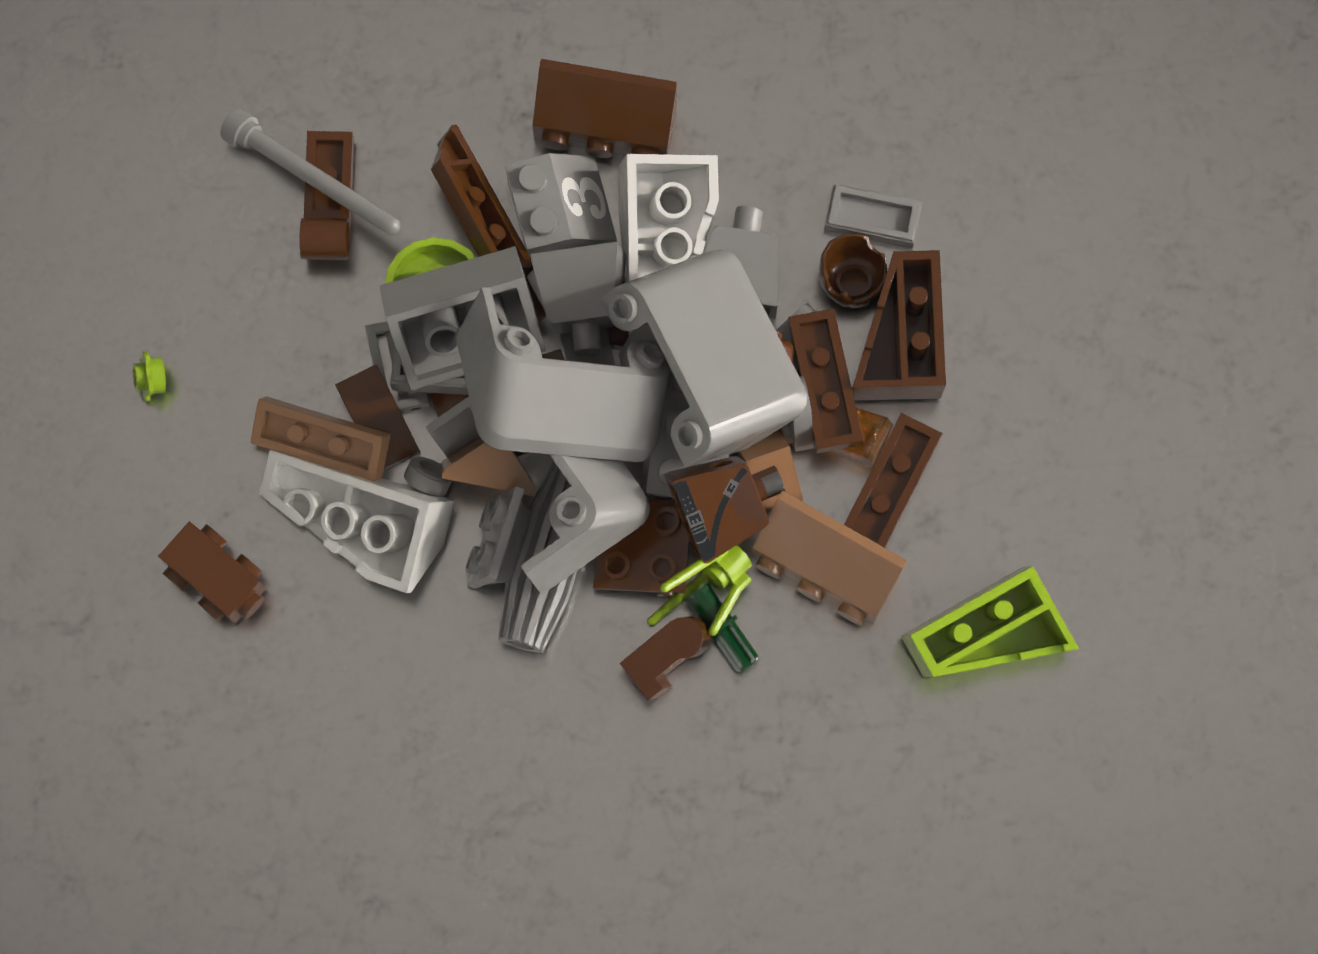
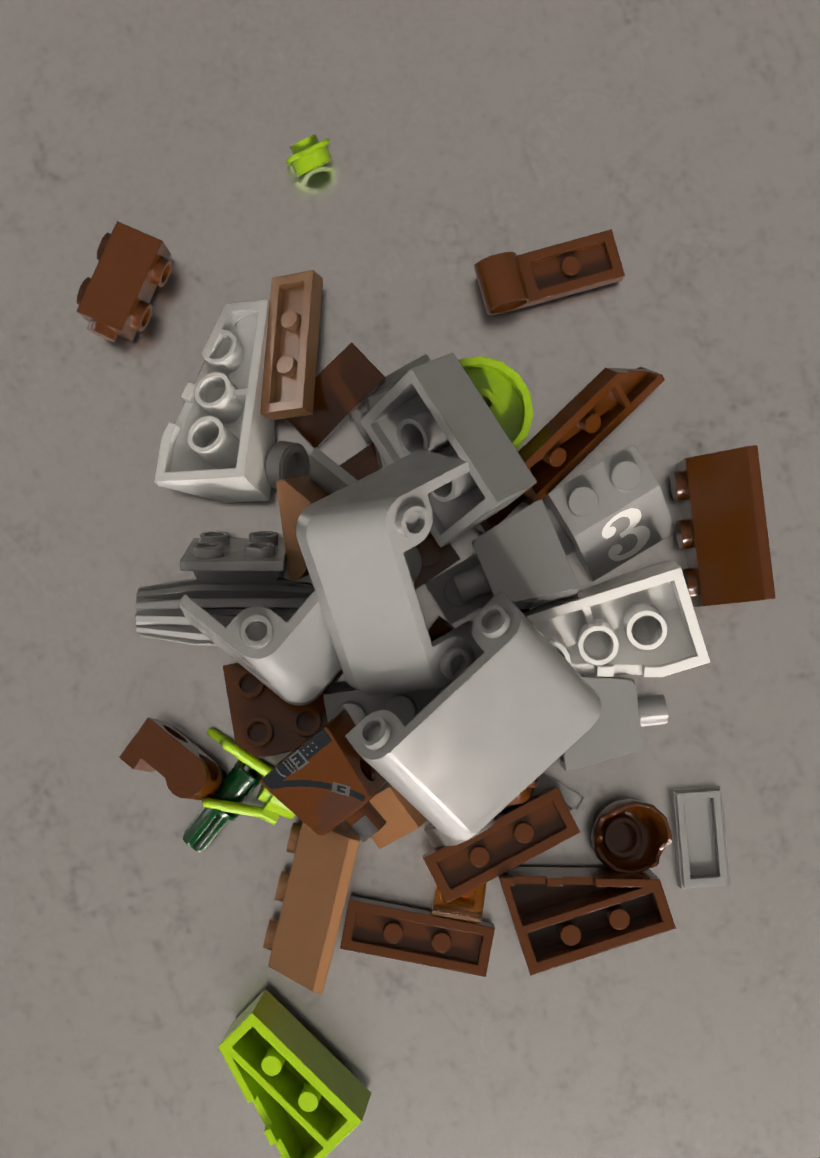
camera: 80 degrees right, 10 degrees up
light grey piece [220,108,401,235] -> none

